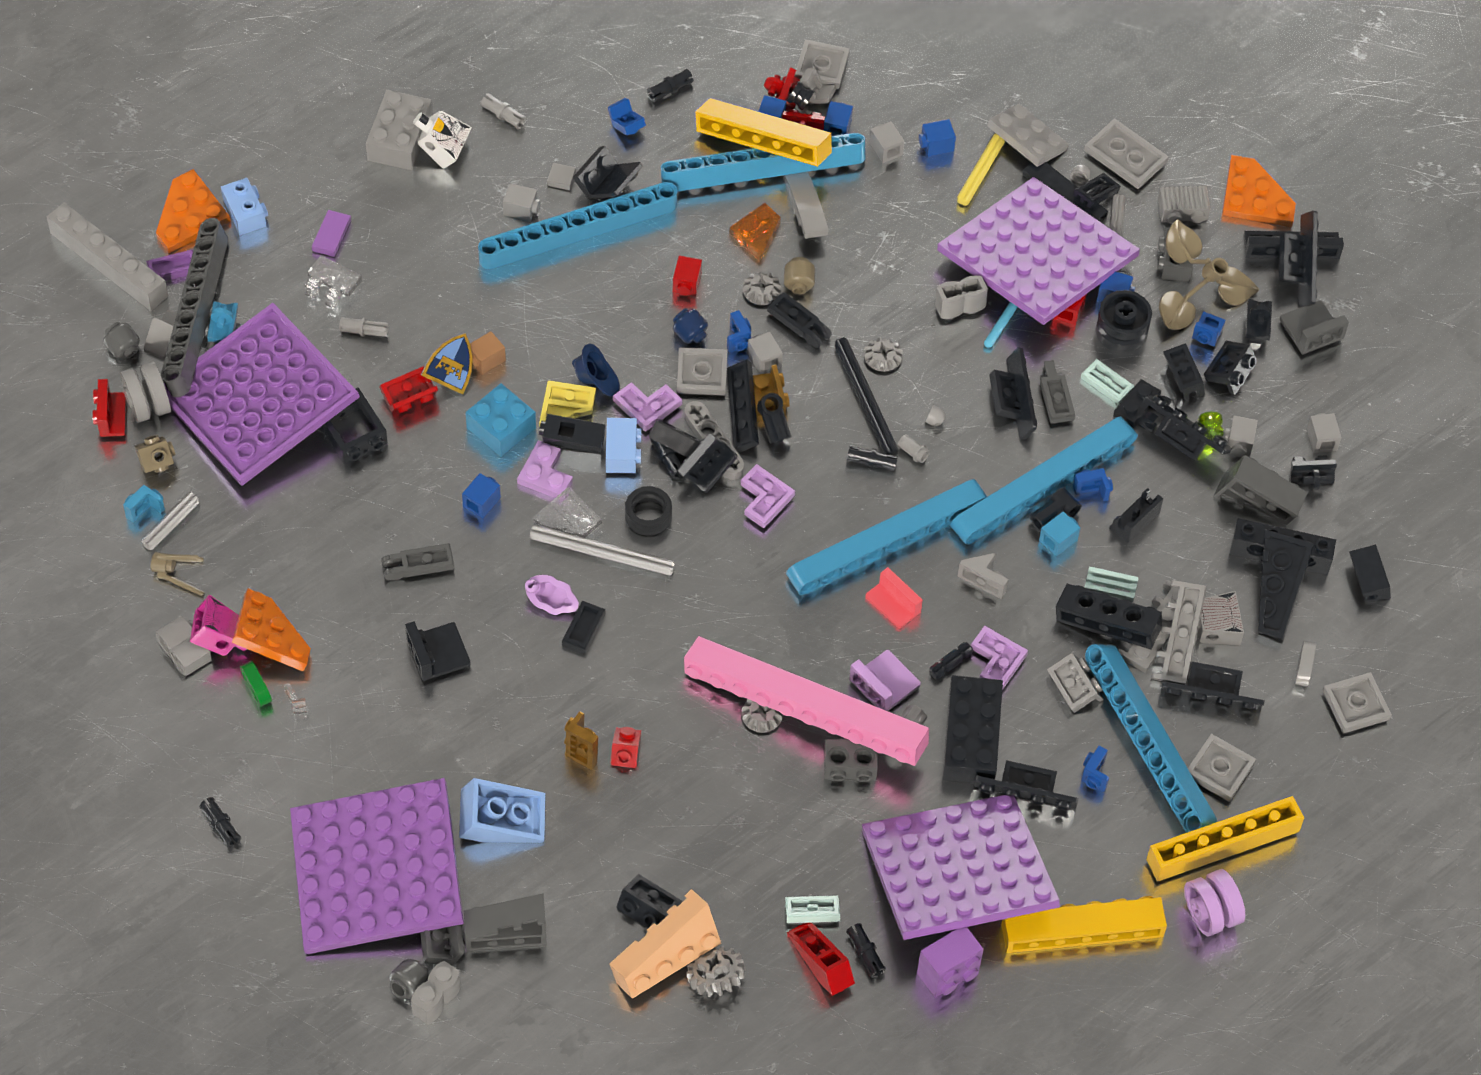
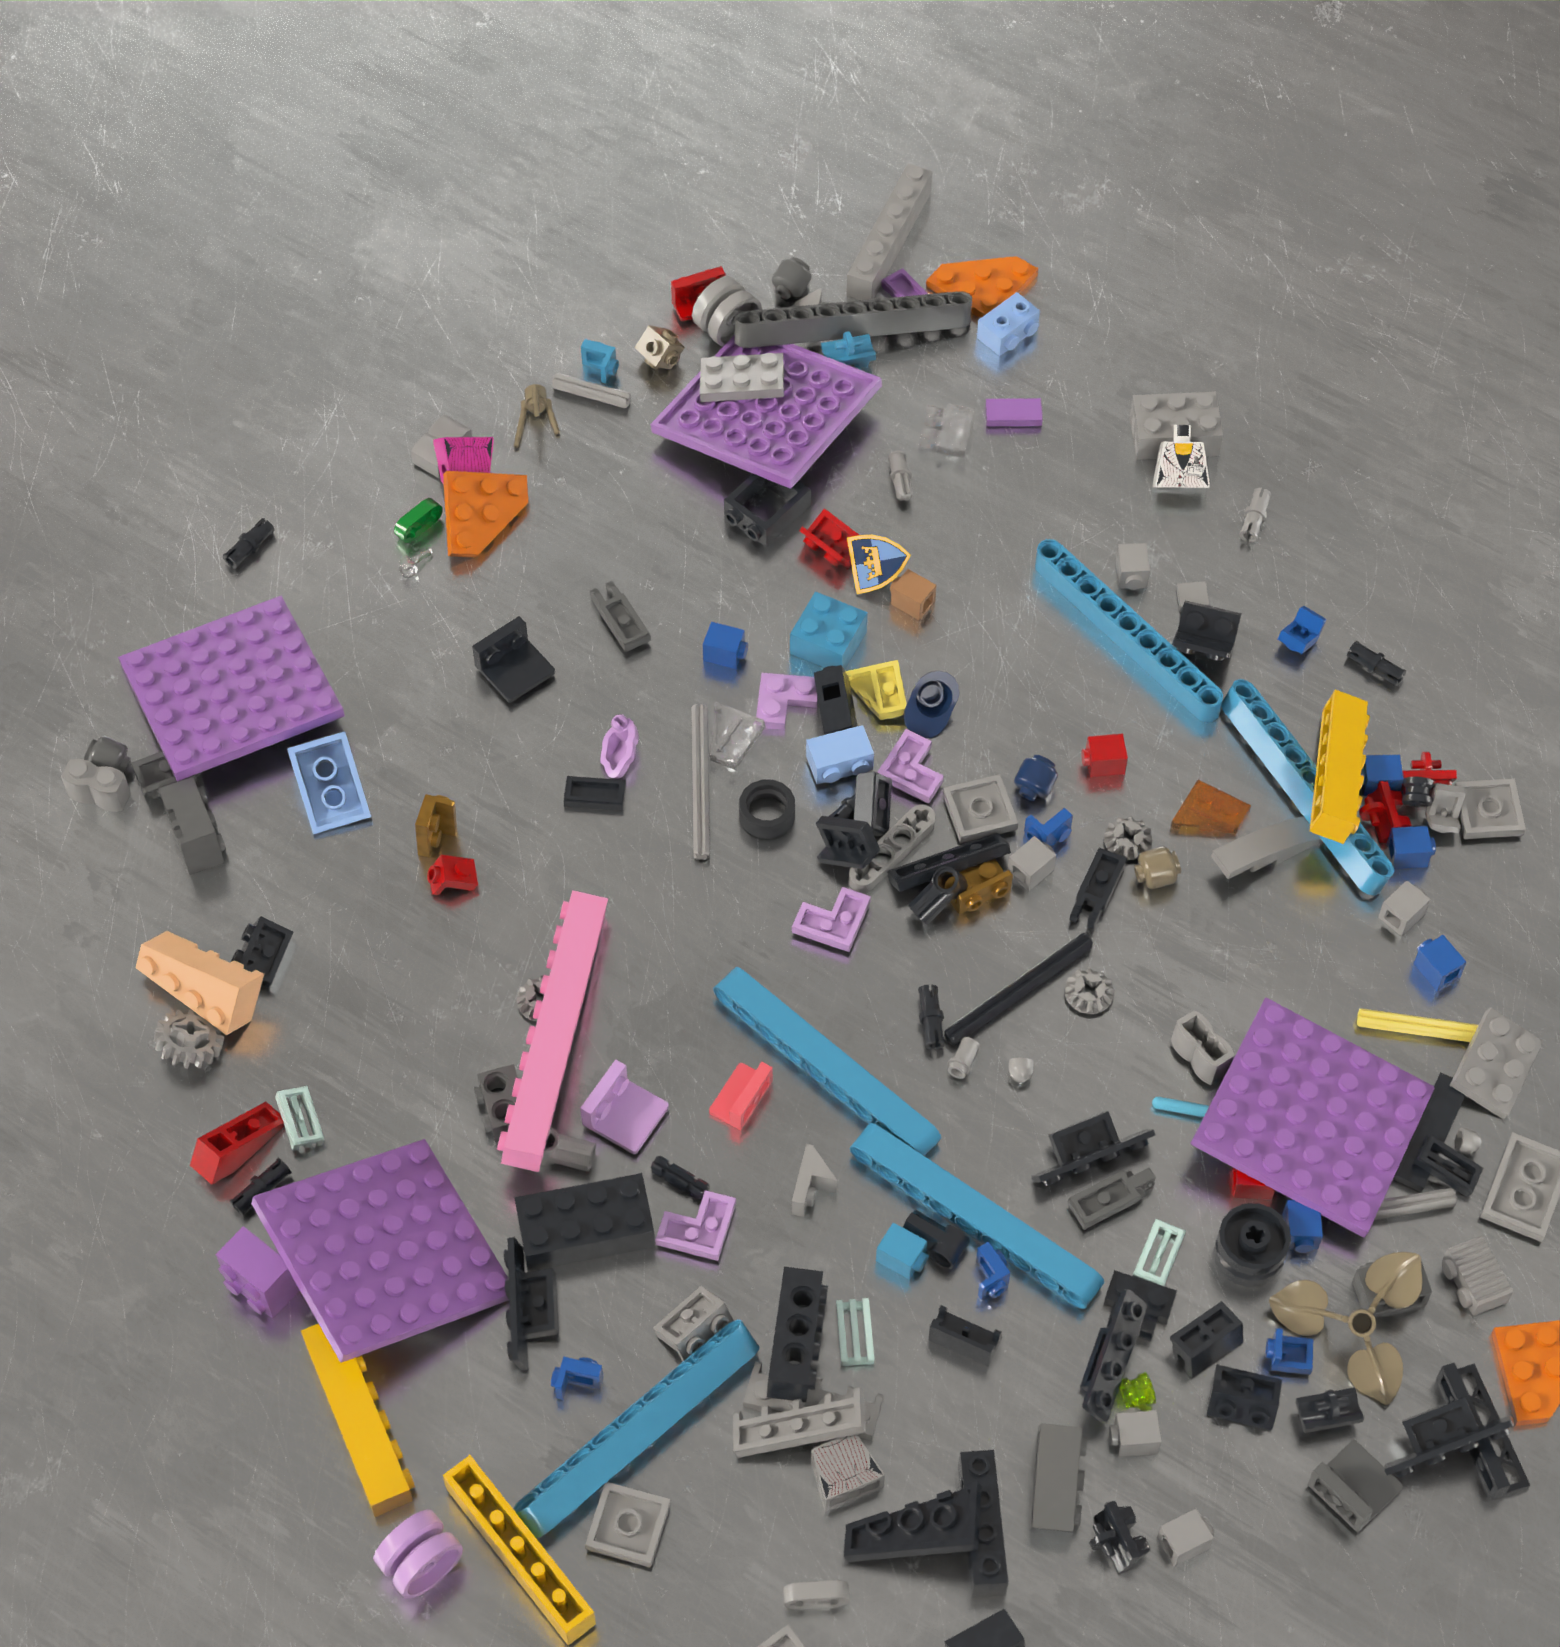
camera: 75 degrees right, 0 degrees up
black bracket [1161,662,1265,710] -> none
none -> light grey plate [700,353,784,402]

